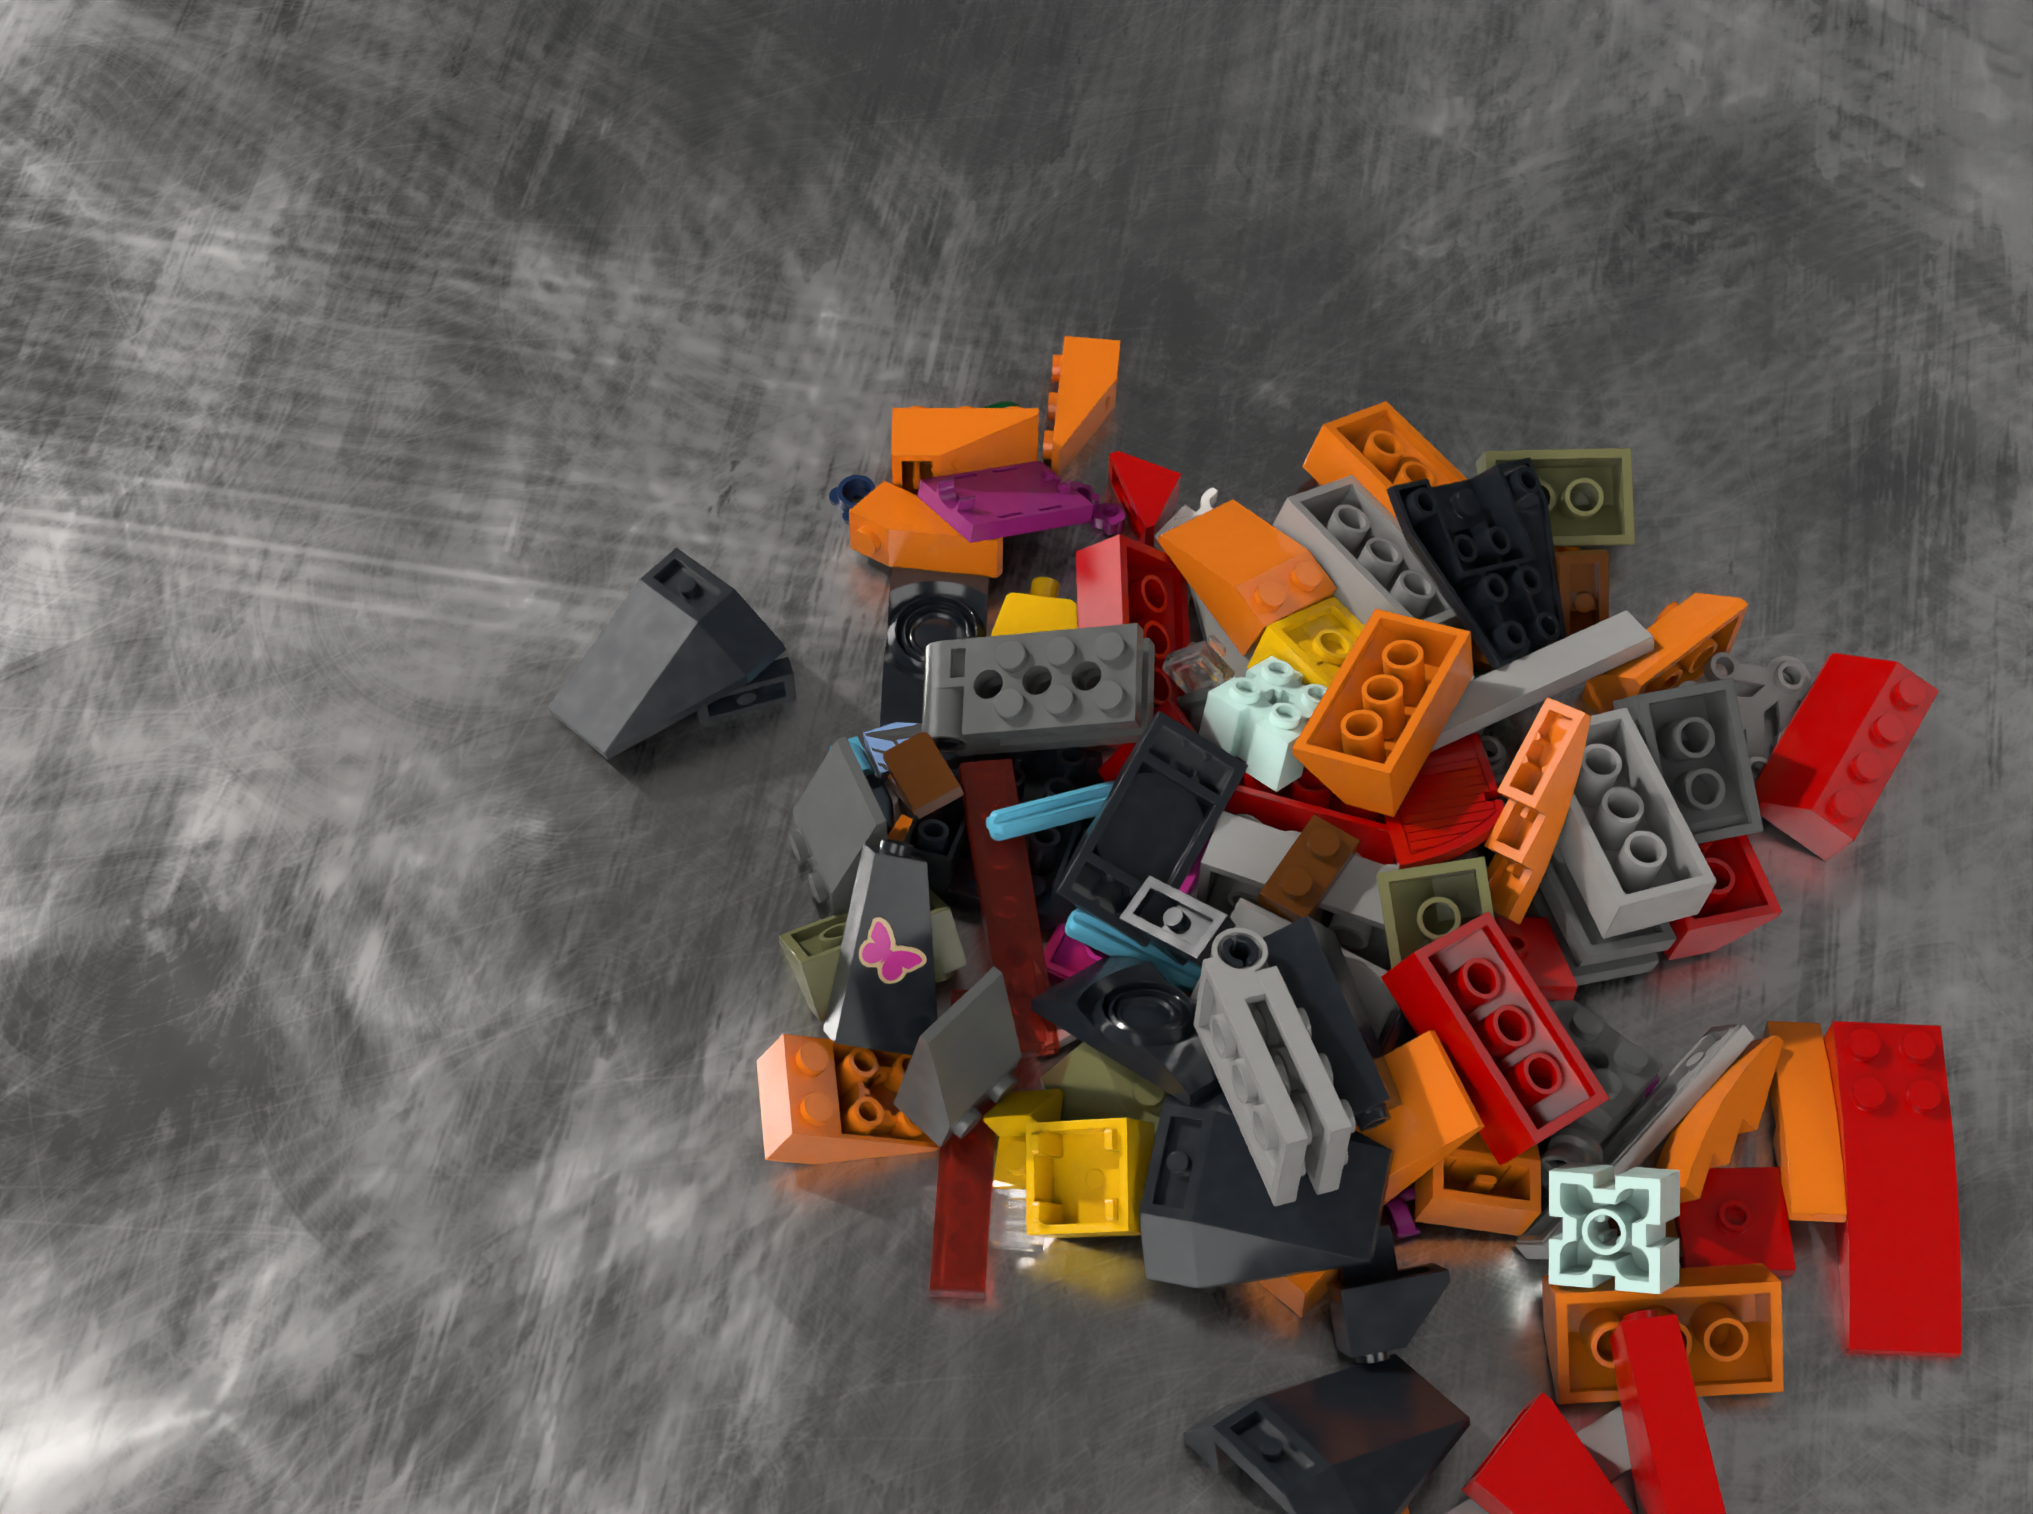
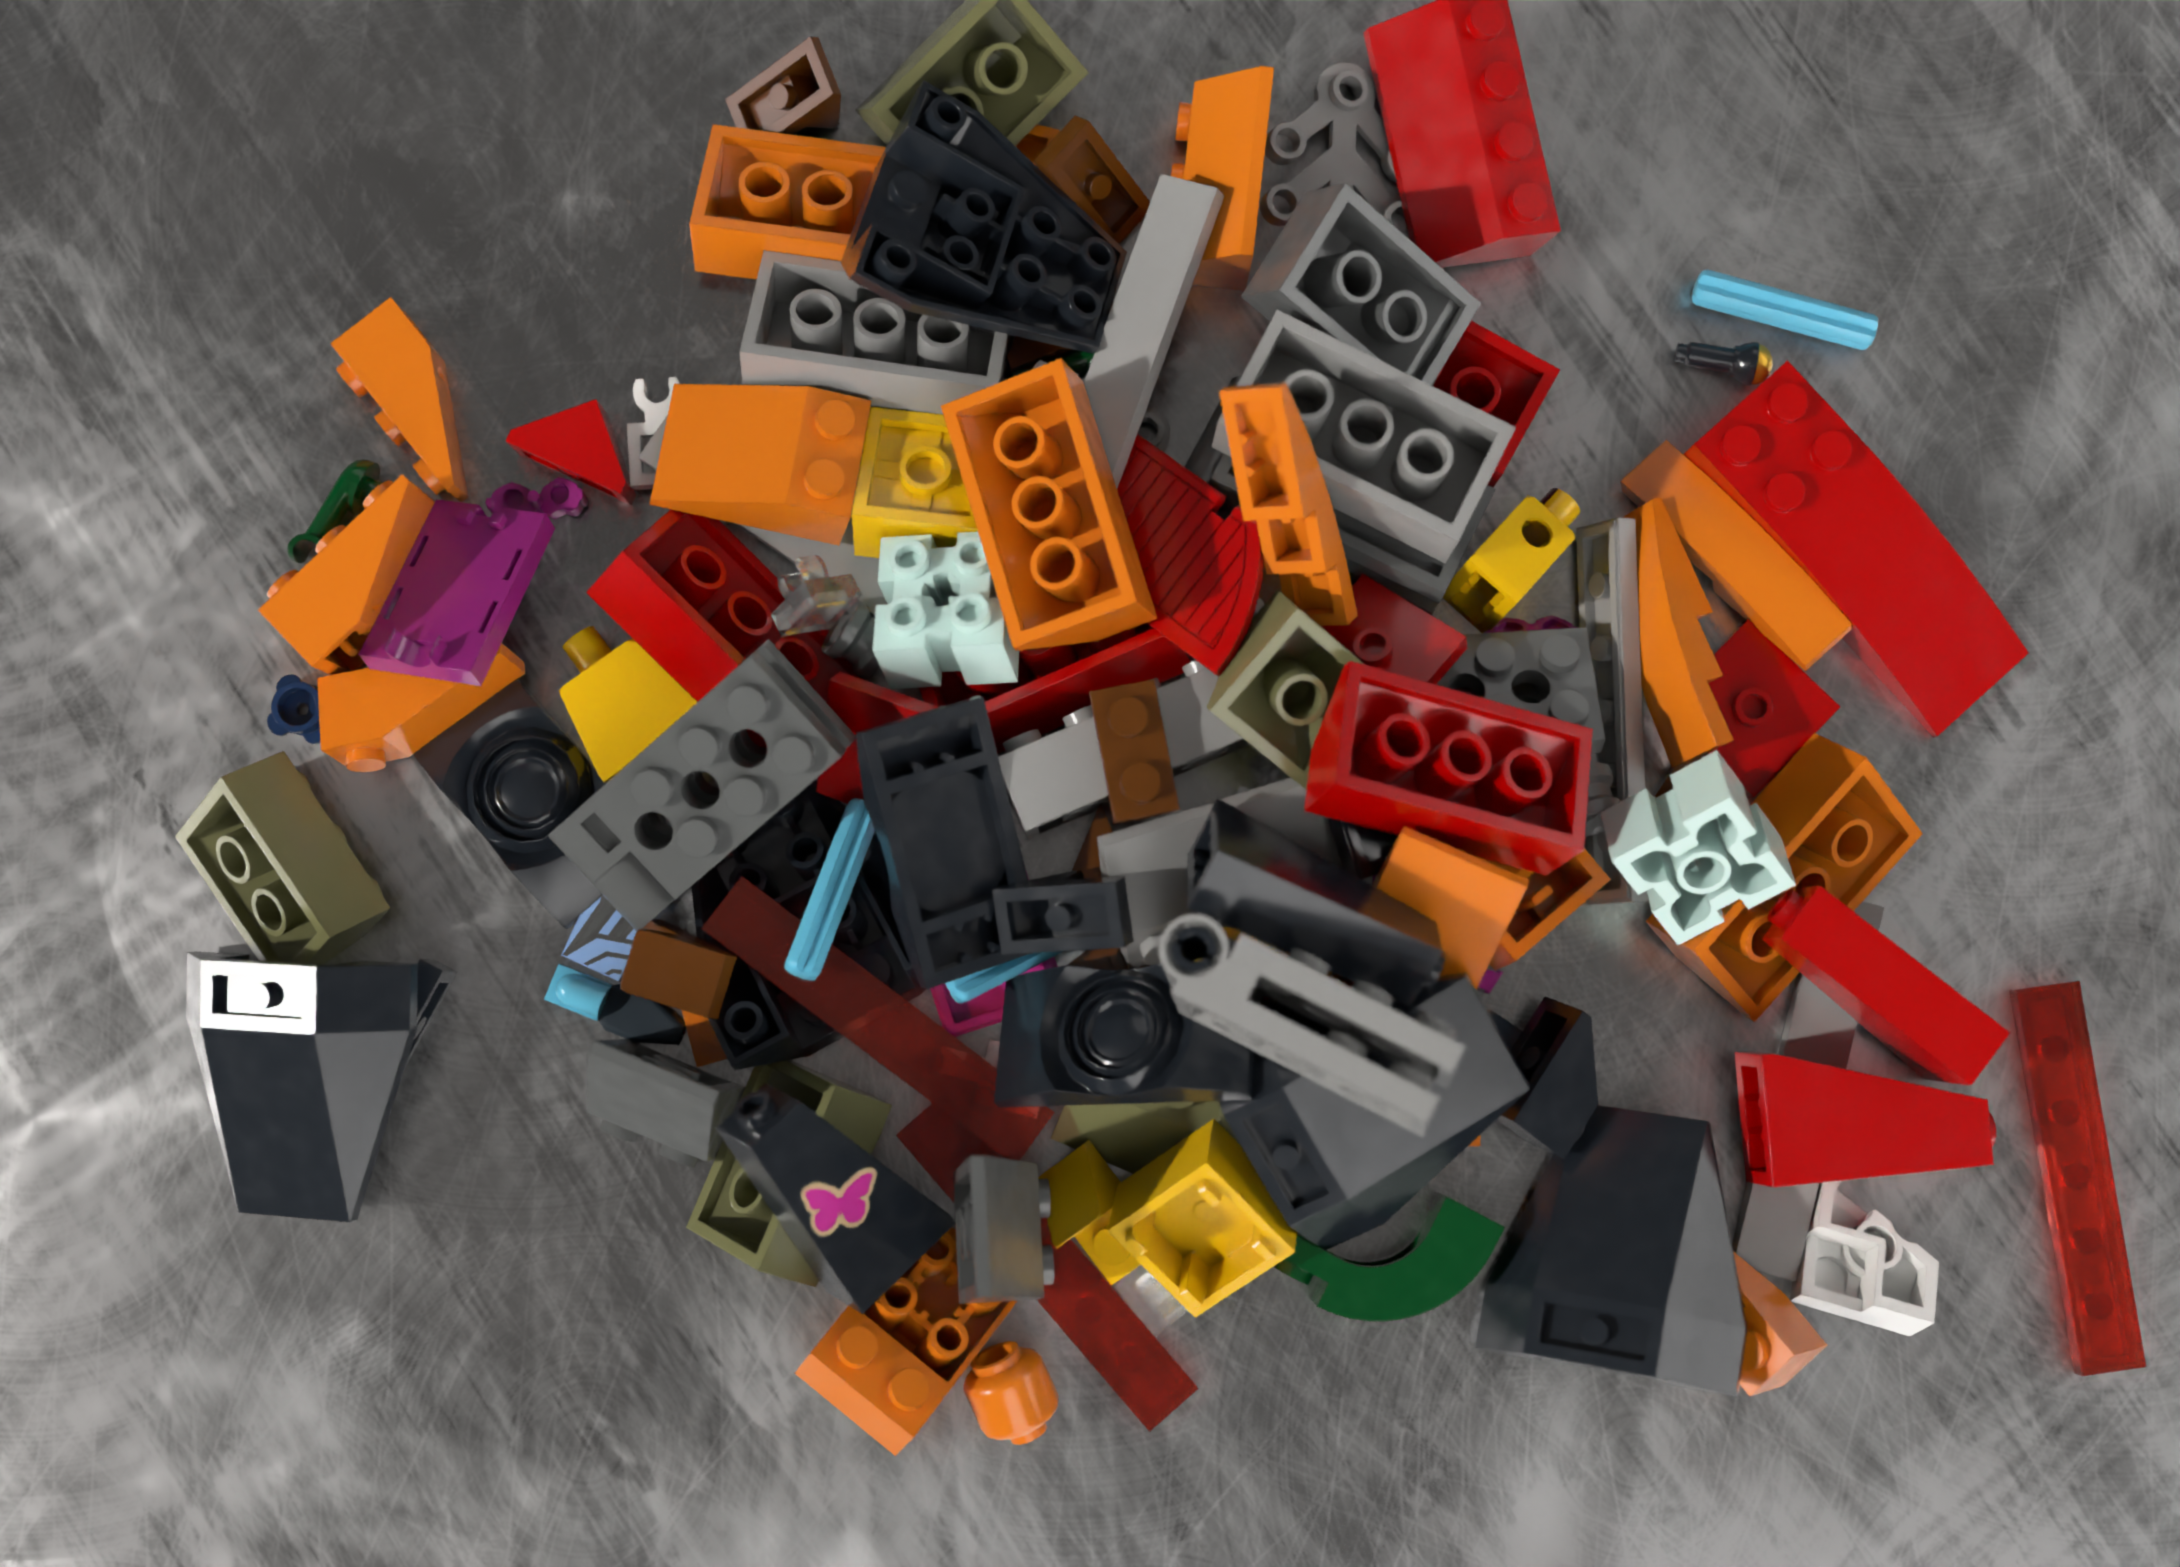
camera: 45 degrees left, 25 degrees up
none -> olive slope [175,751,390,964]
none -> reddish brown slope [725,36,841,135]
none -> orange head [963,1341,1059,1445]
none -> dark green arch [1274,1192,1505,1322]
none -> yellow torso [1442,488,1580,633]
none -> black piece [1674,342,1773,386]
none -> medium azure axle [1692,269,1878,350]

